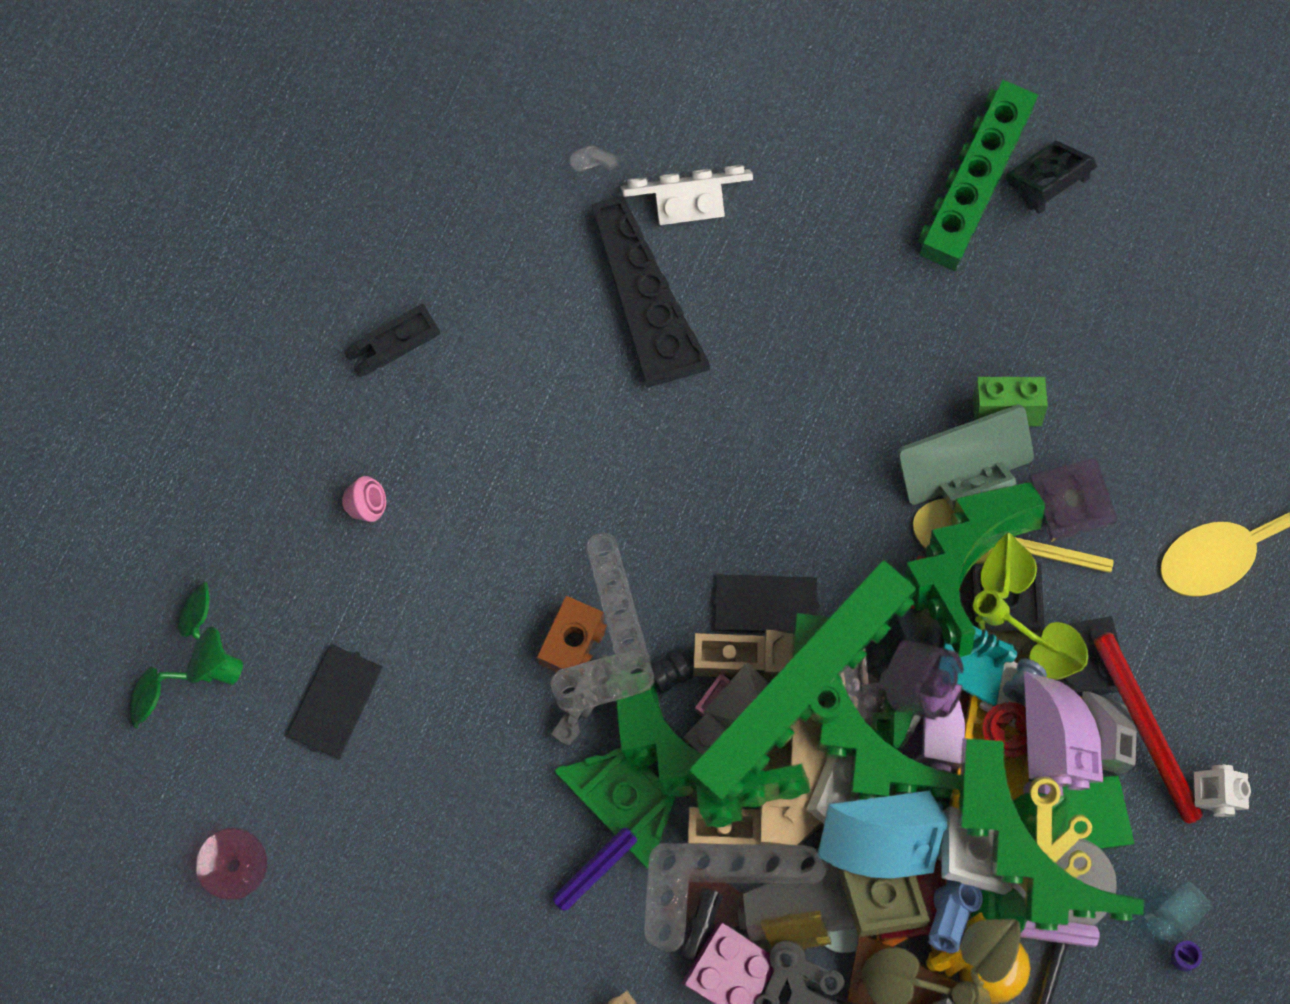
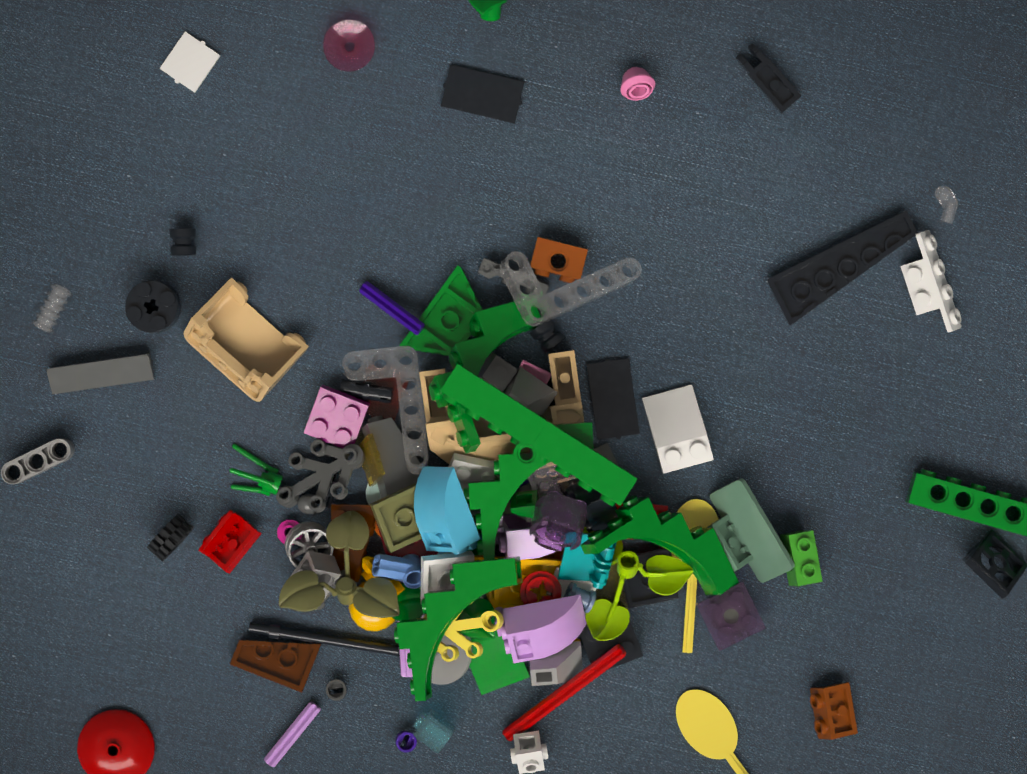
camera: 80 degrees right, 15 degrees up
none -> white slope [642,385,714,474]
none -> dark orange bracket [810,682,858,740]

